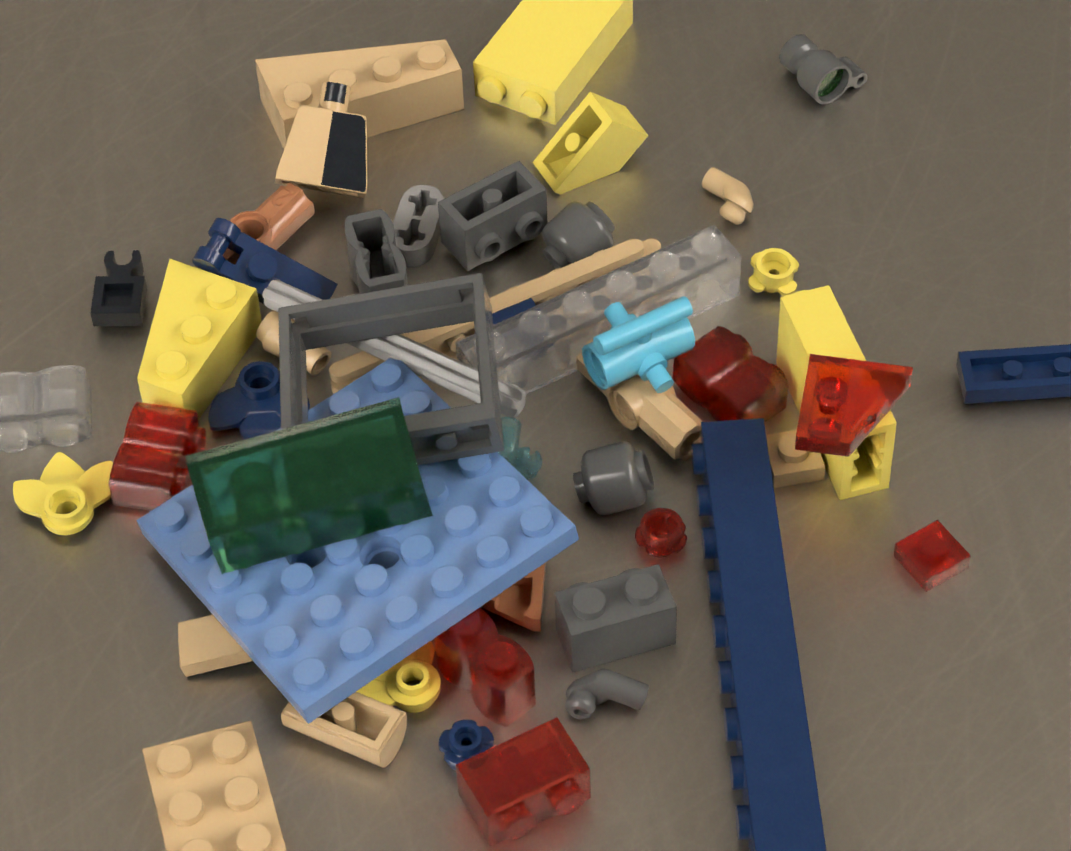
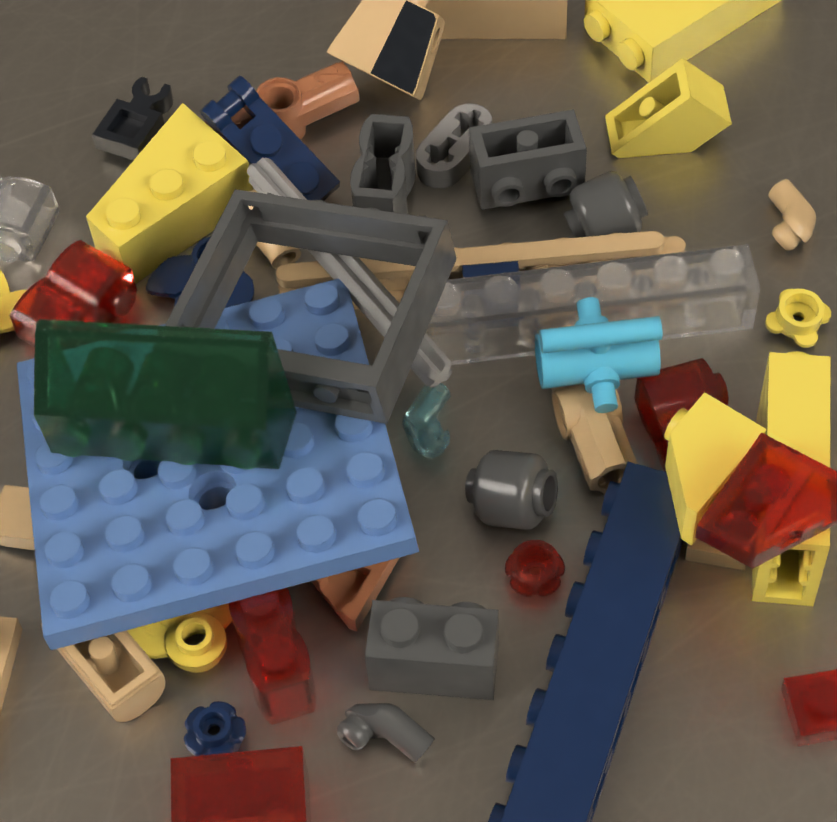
camera: 25 degrees right, 5 degrees up
none -> light yellow slope [664,392,767,546]

